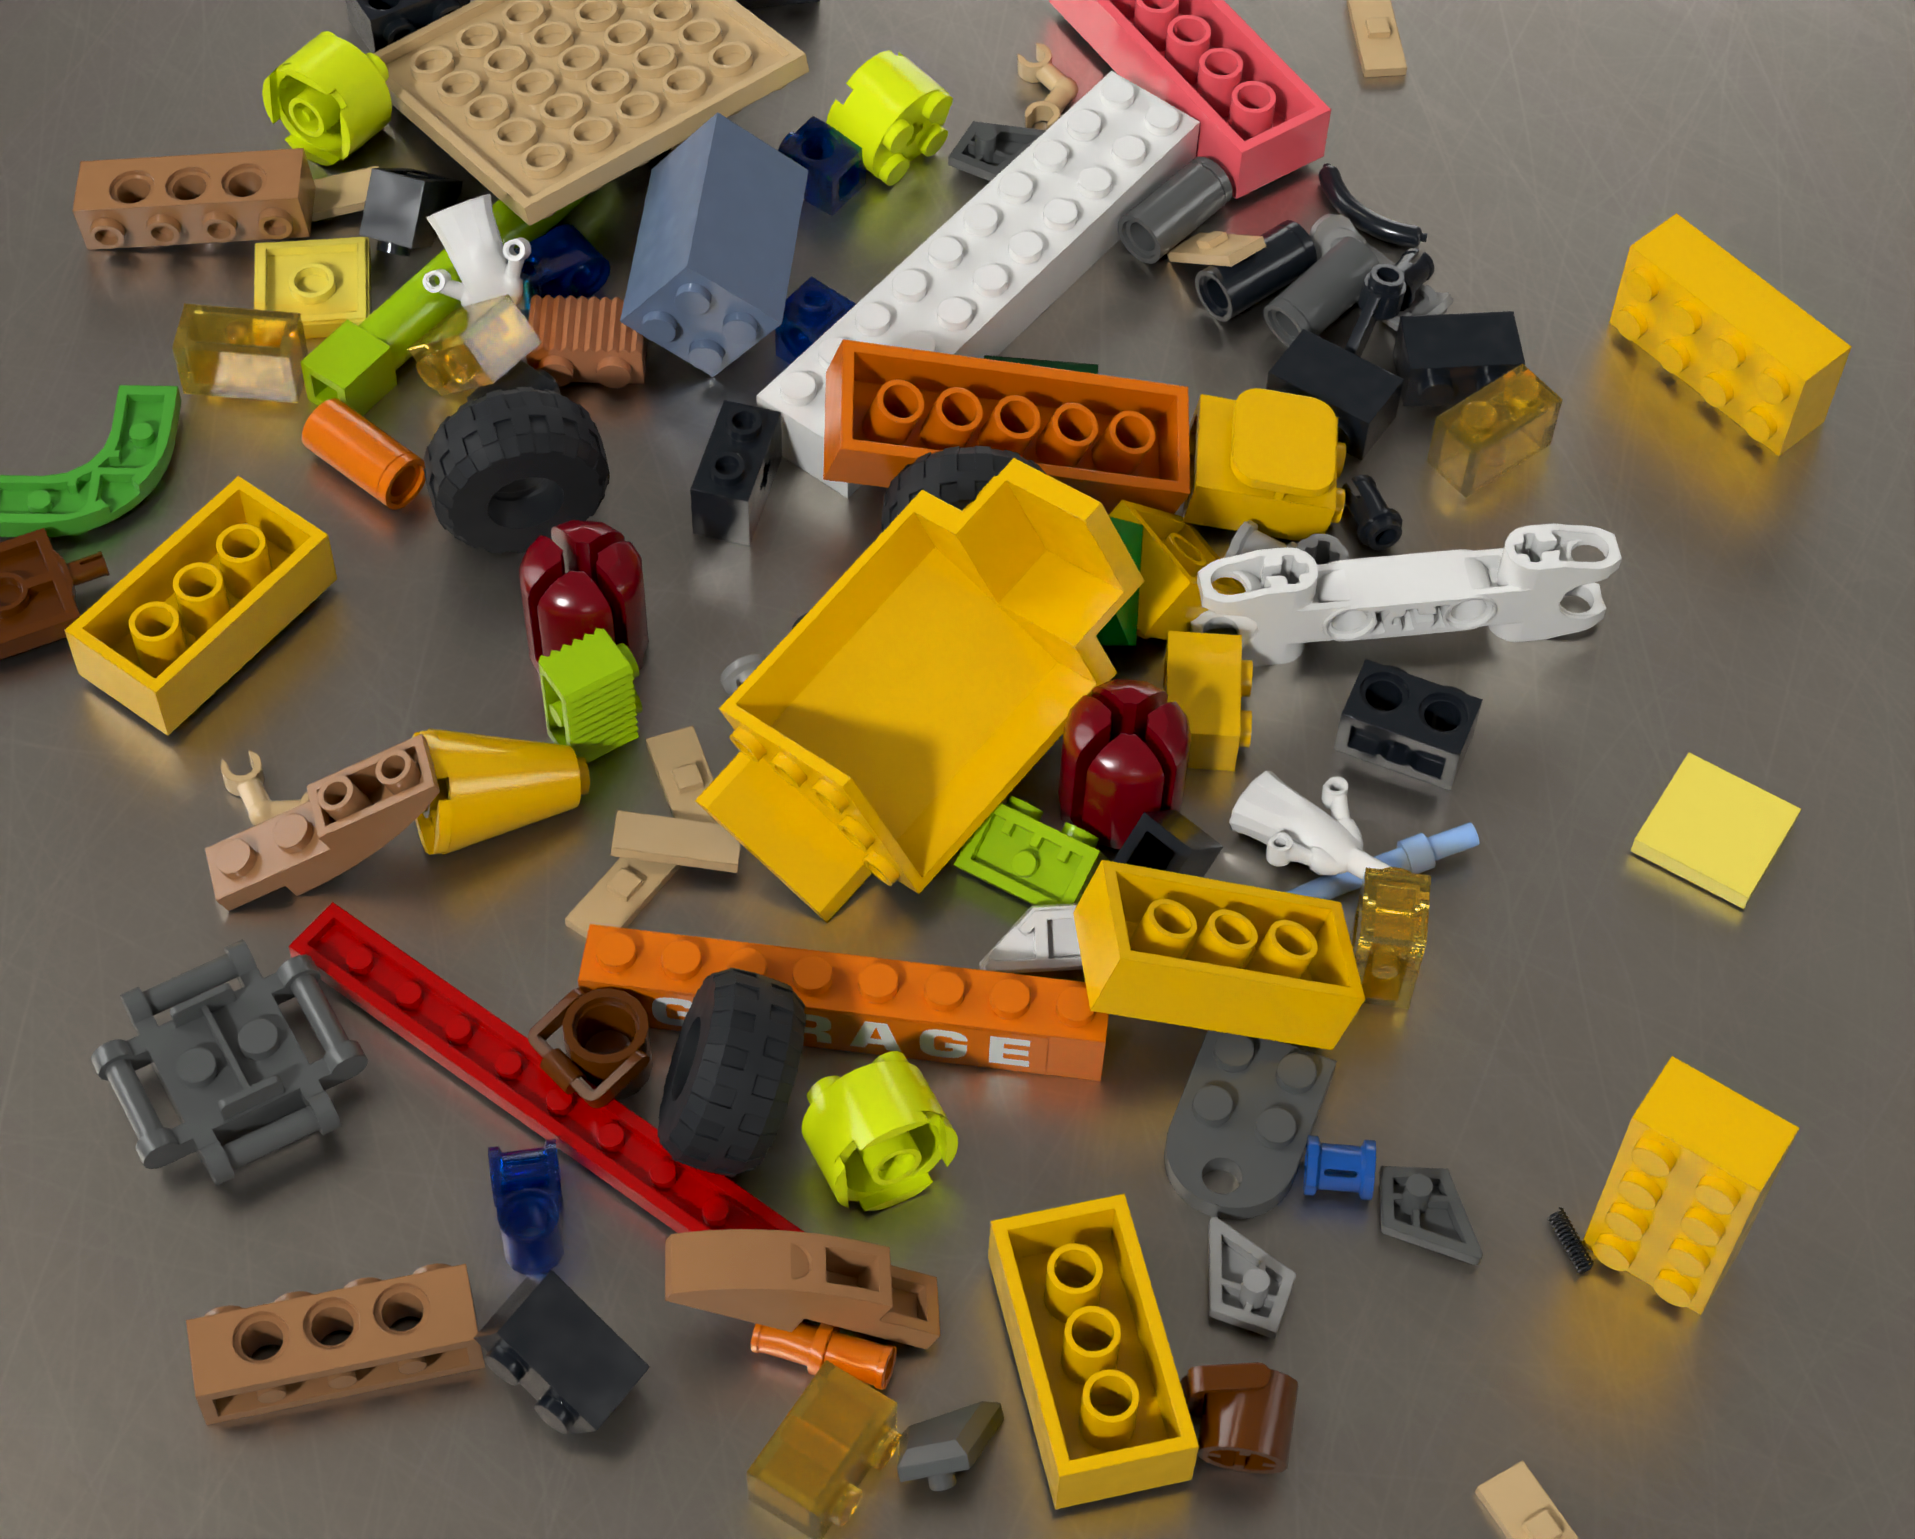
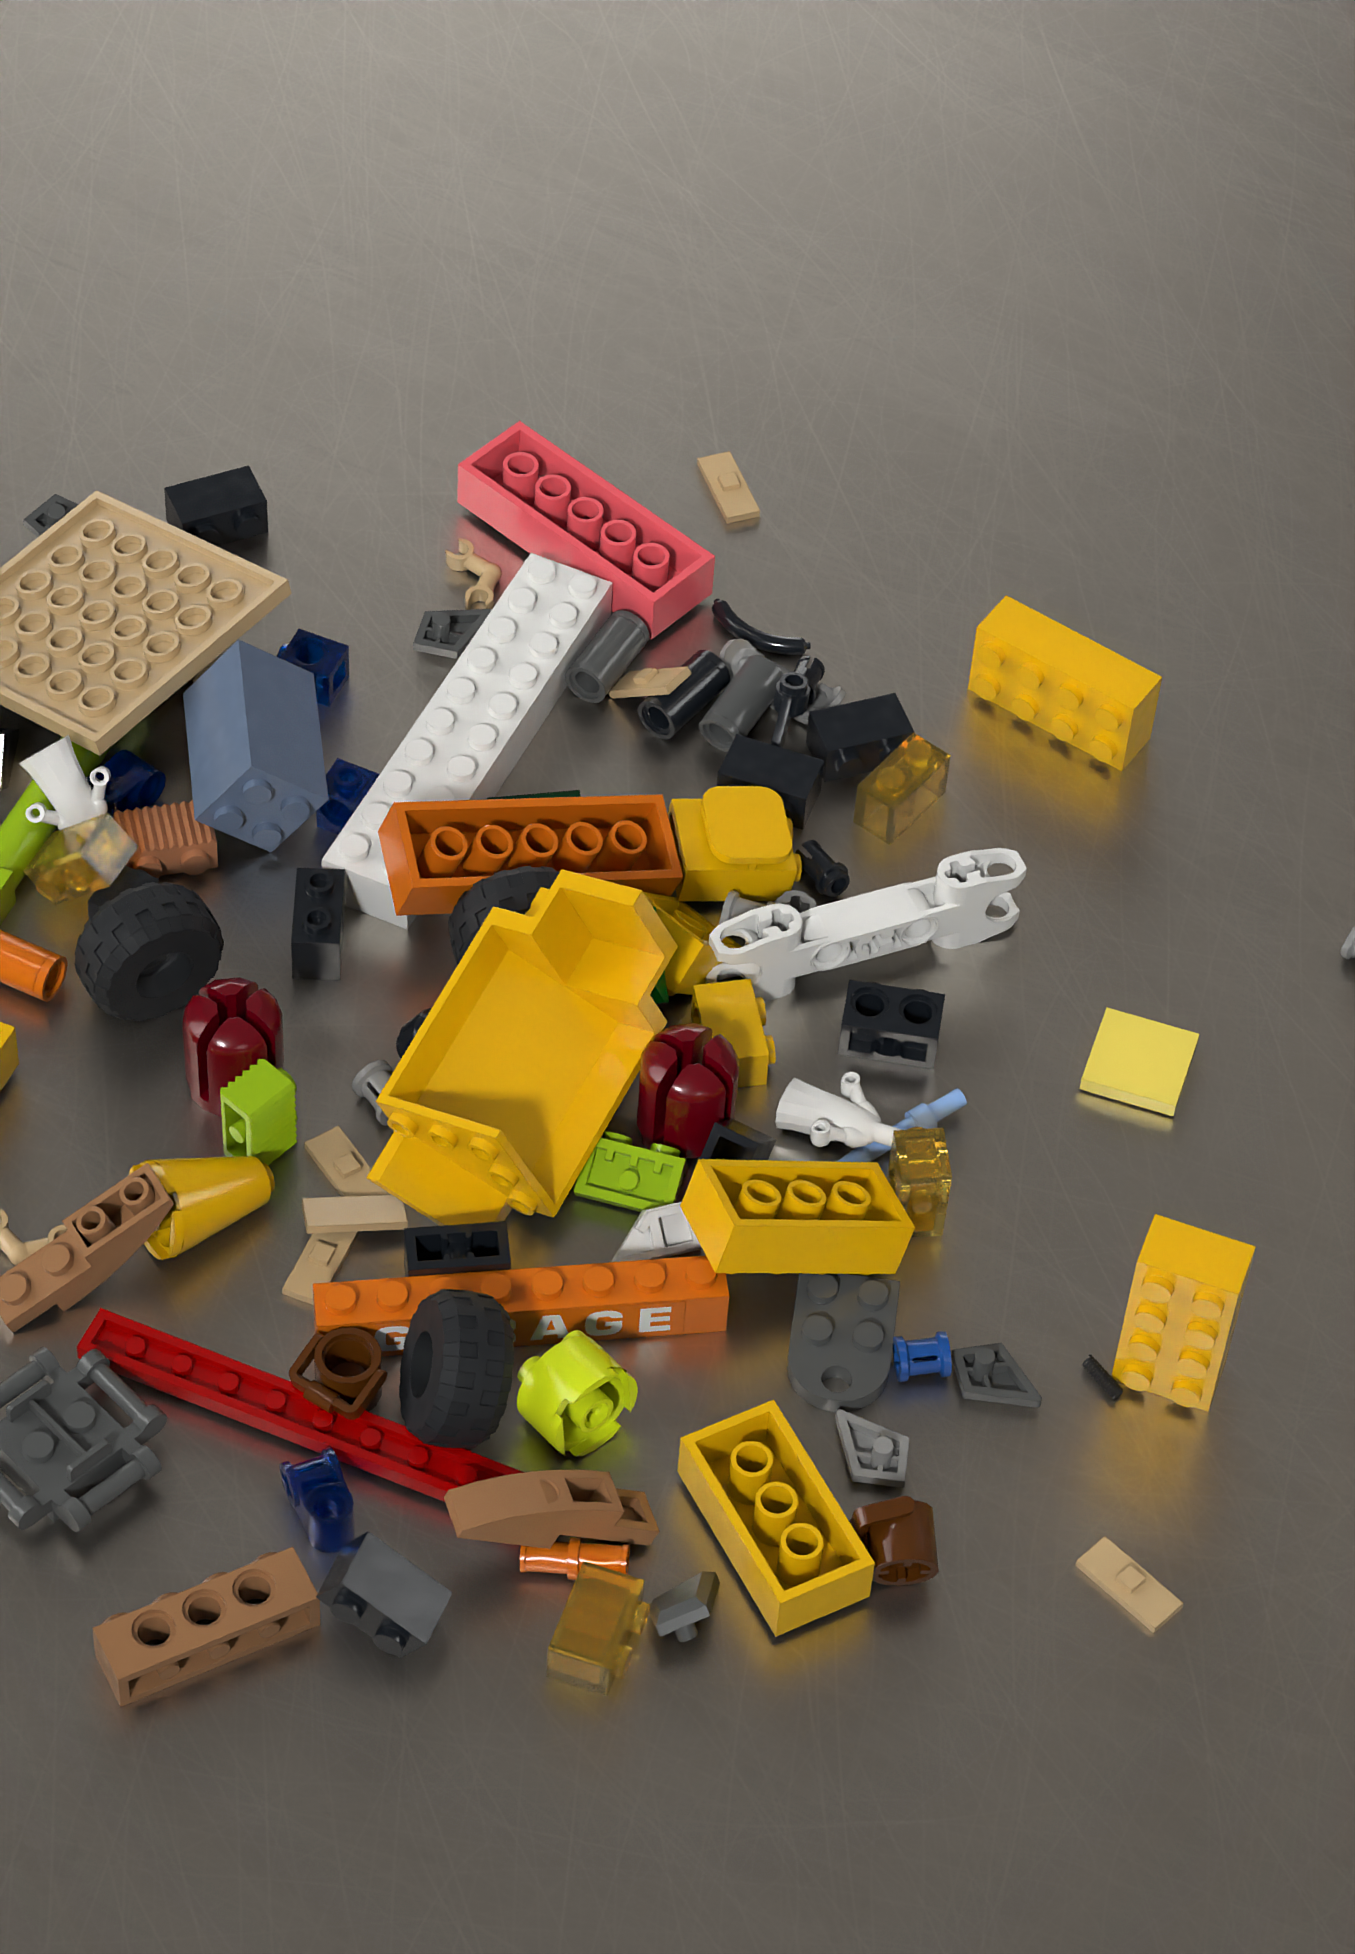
camera: 15 degrees left, 5 degrees down
neon yellow brick [826,50,953,186] -> none
none -> black brick [404,1221,511,1277]

